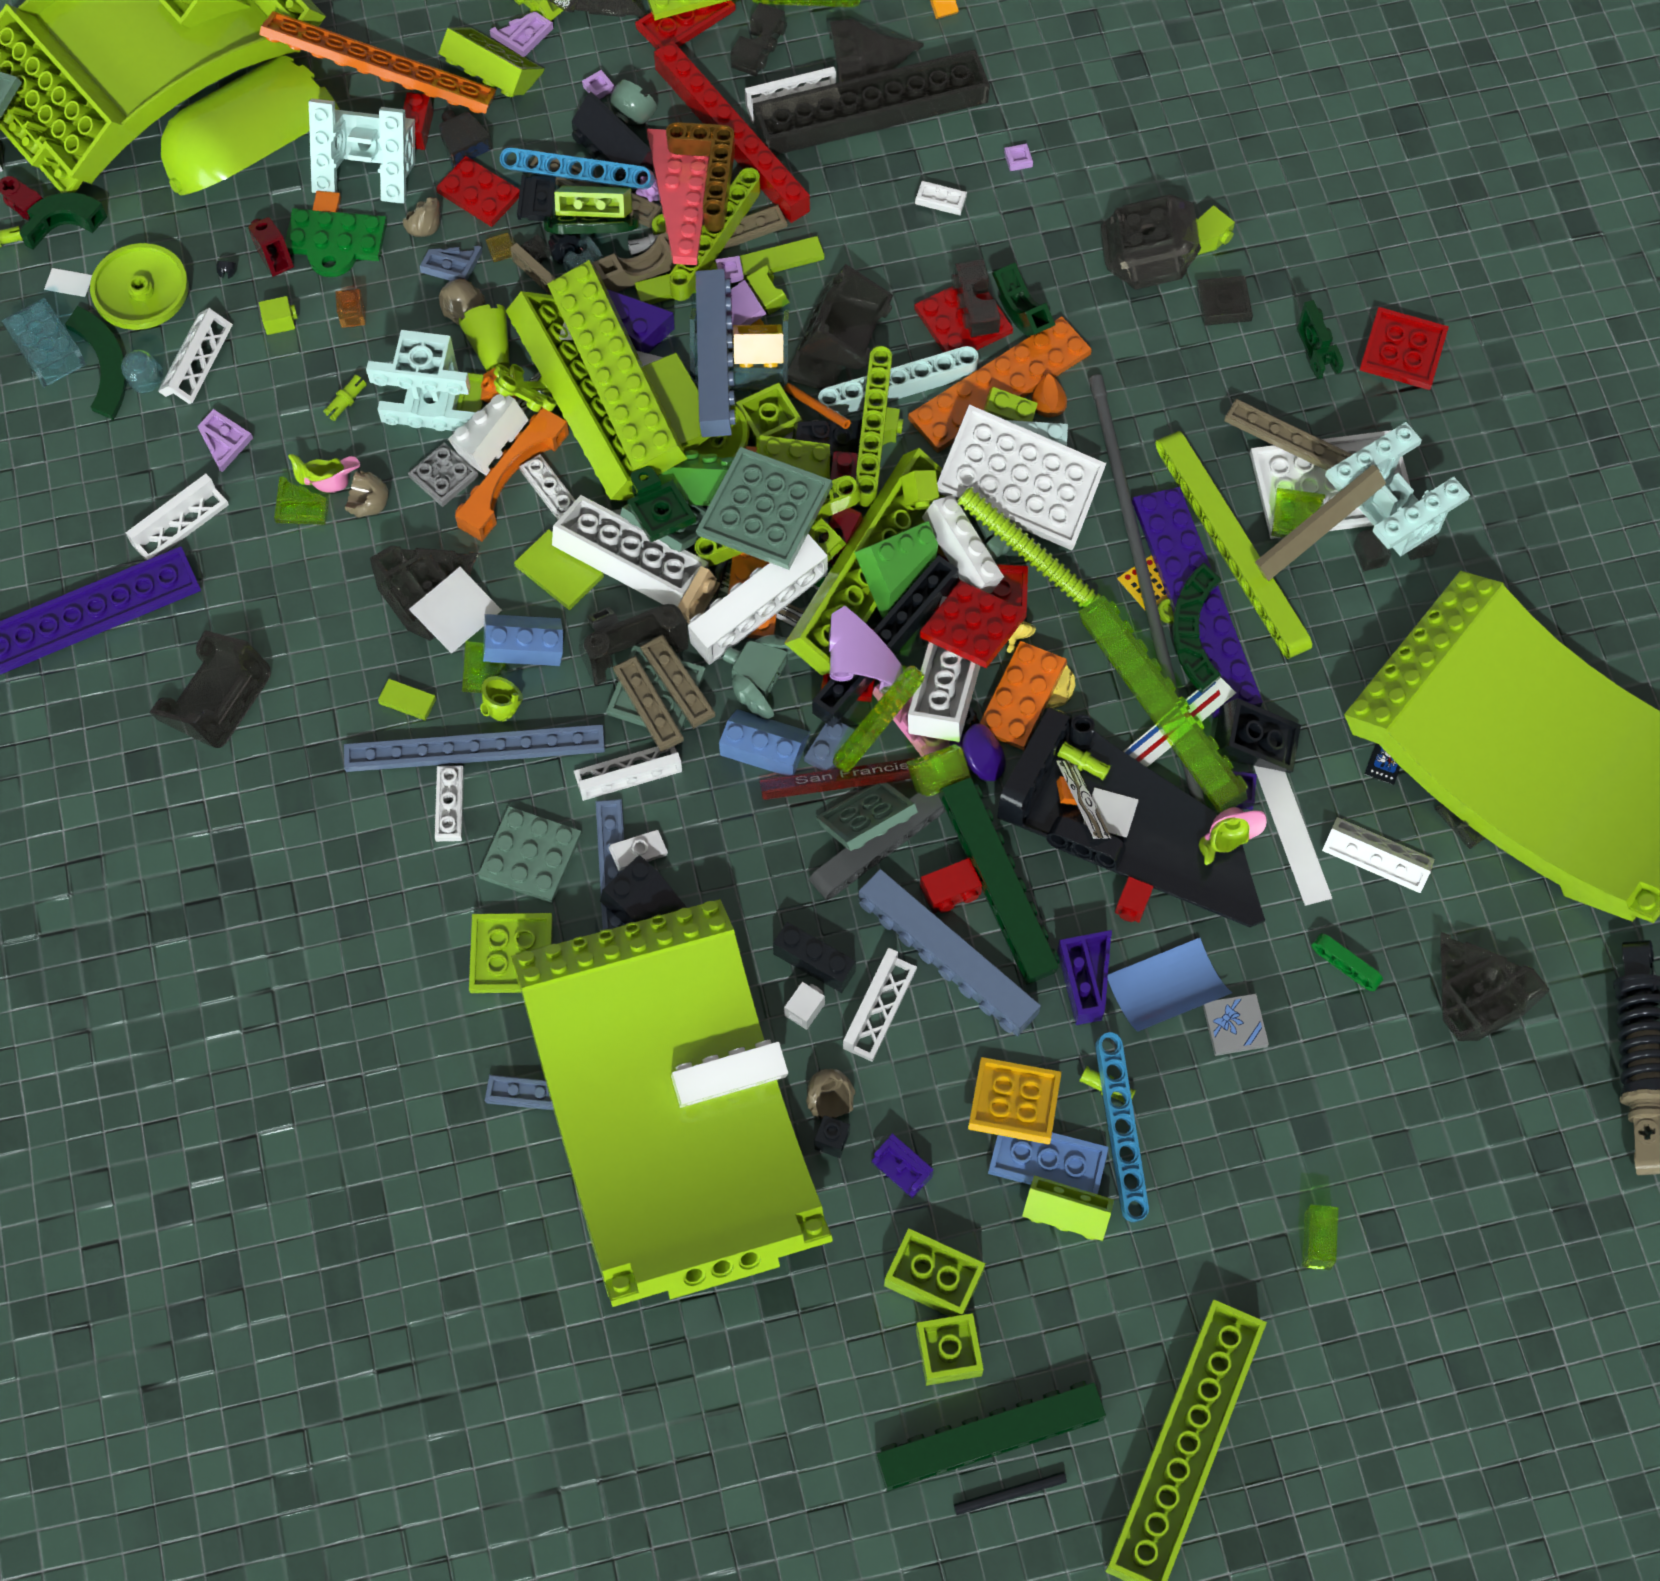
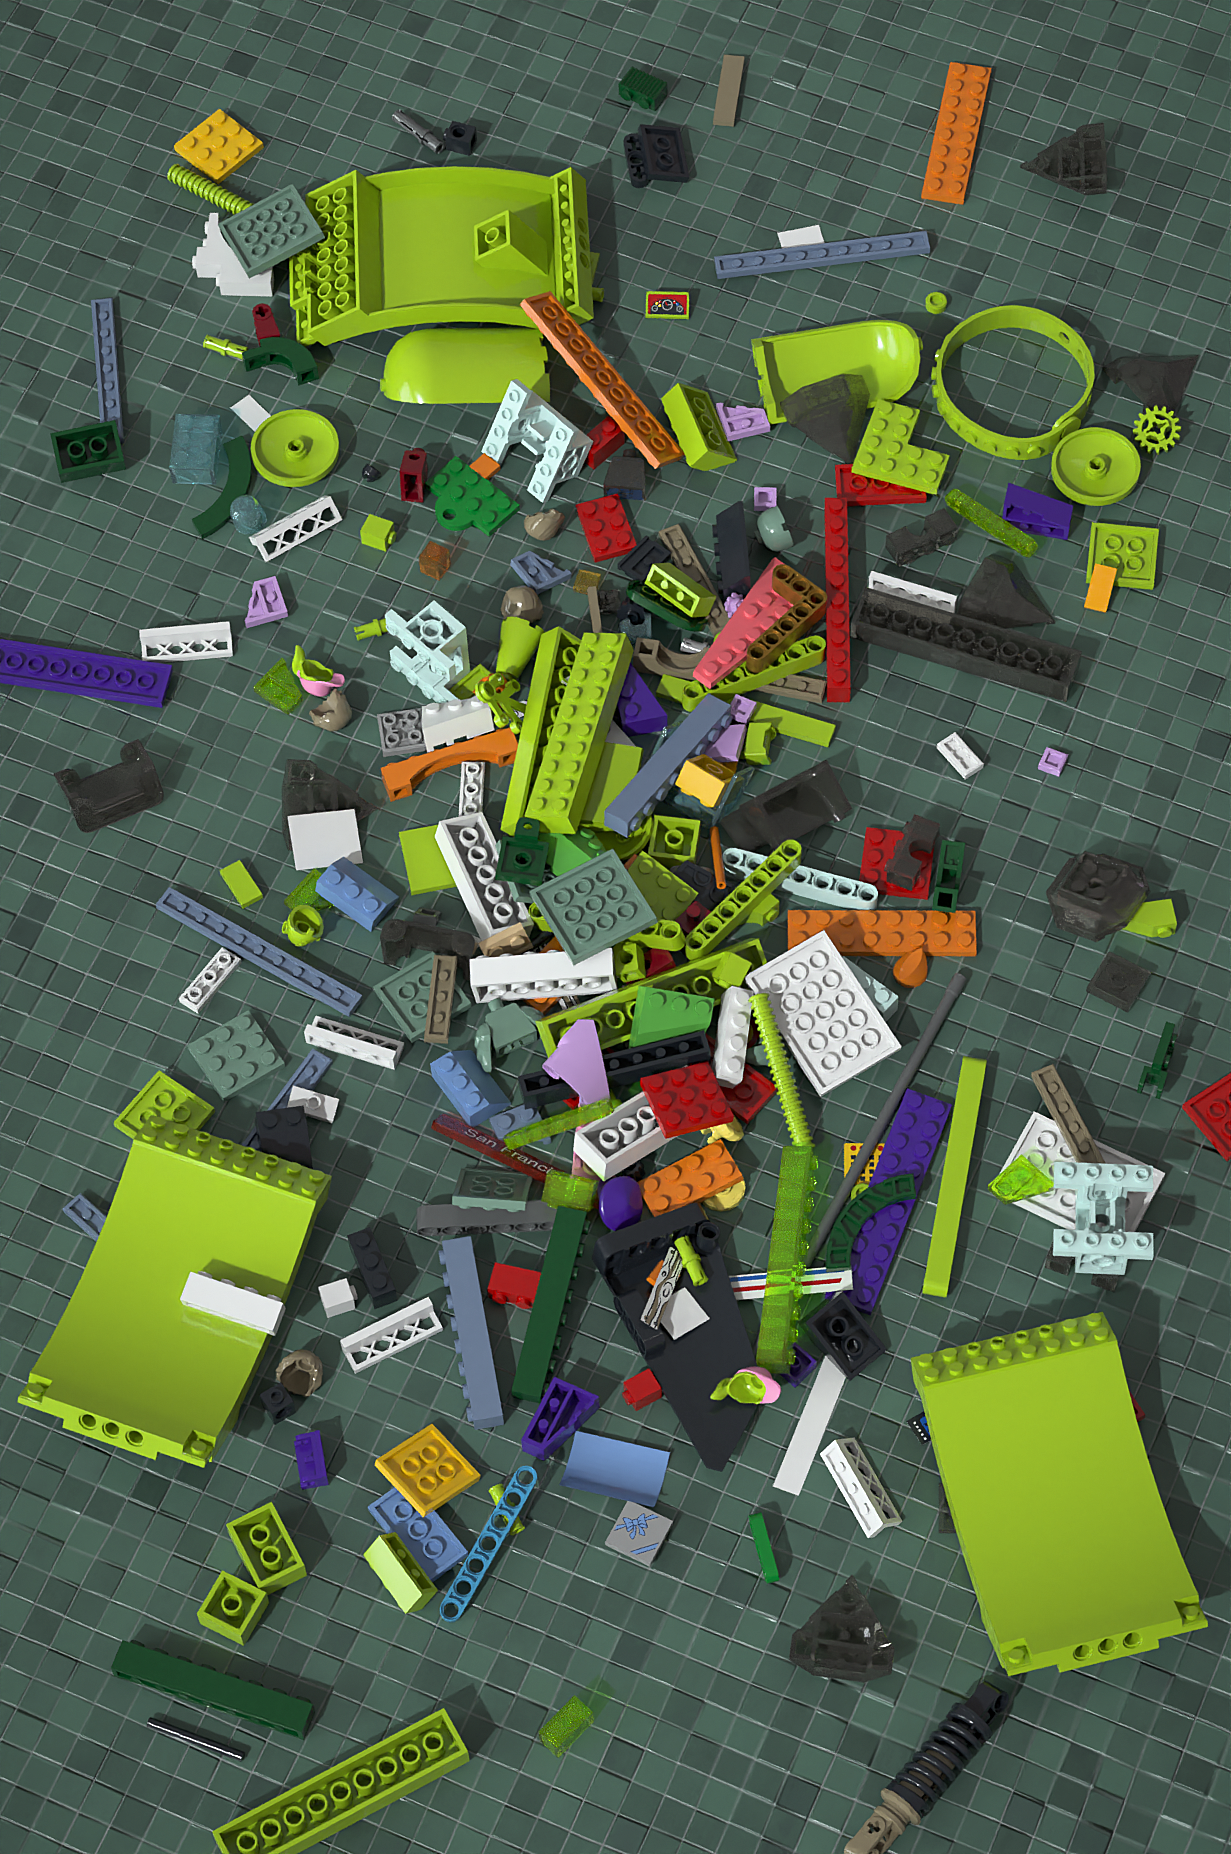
camera: 40 degrees right, 5 degrees down
dark azure beam [500,148,655,190] -> none
dark tan tile [613,656,684,752] -> none
lime plate [984,387,1038,422] -> none
dark tan tile [1255,464,1386,581] -> none

